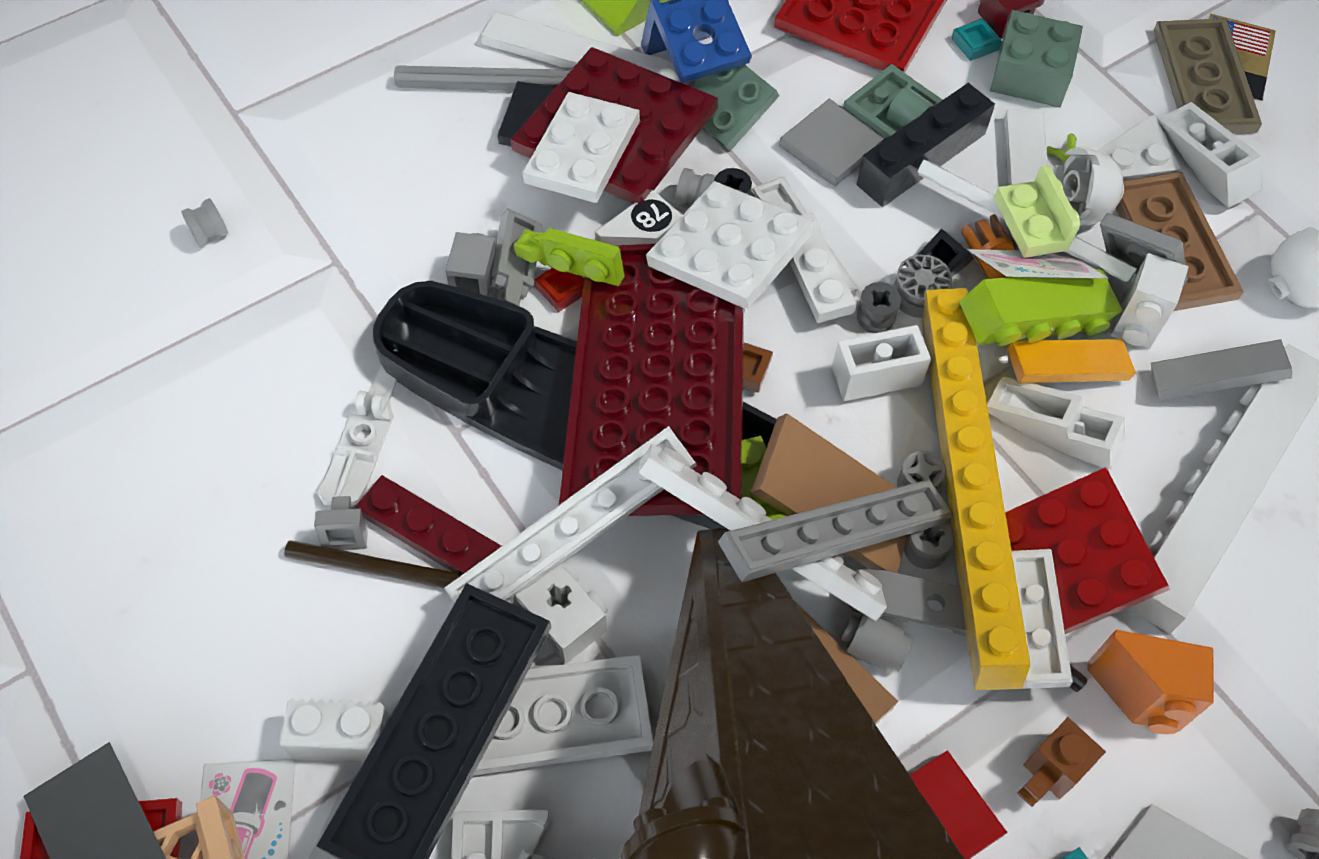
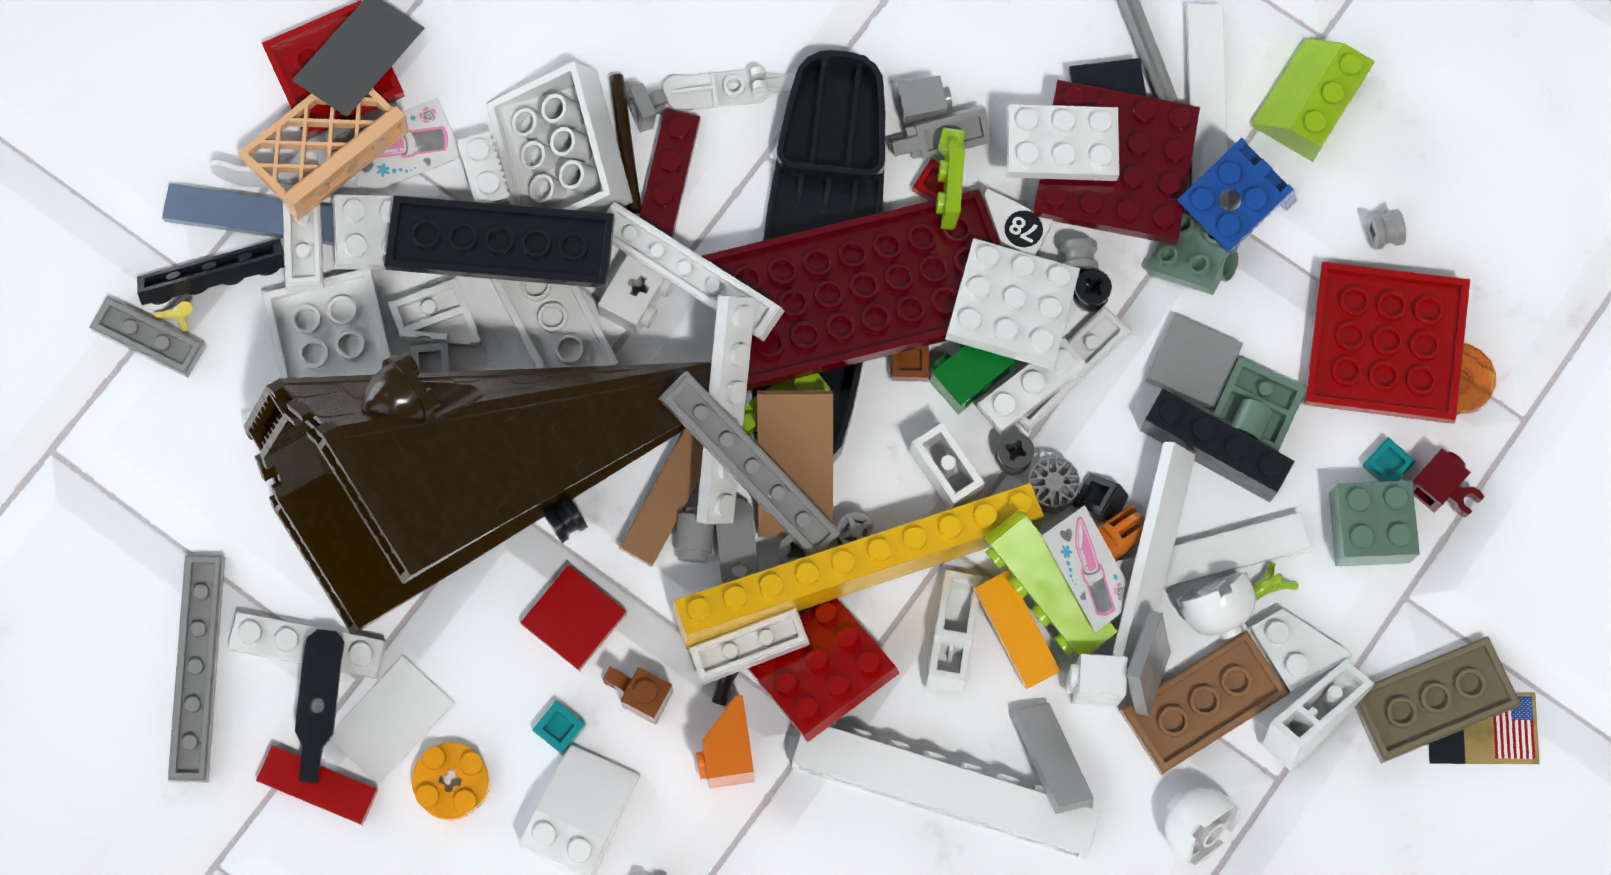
camera: 70 degrees right, 15 degrees up
yellowish green bracket [994,165,1080,258] -> none
none -> white slope [486,61,633,213]
none -> green brick [930,344,1017,415]

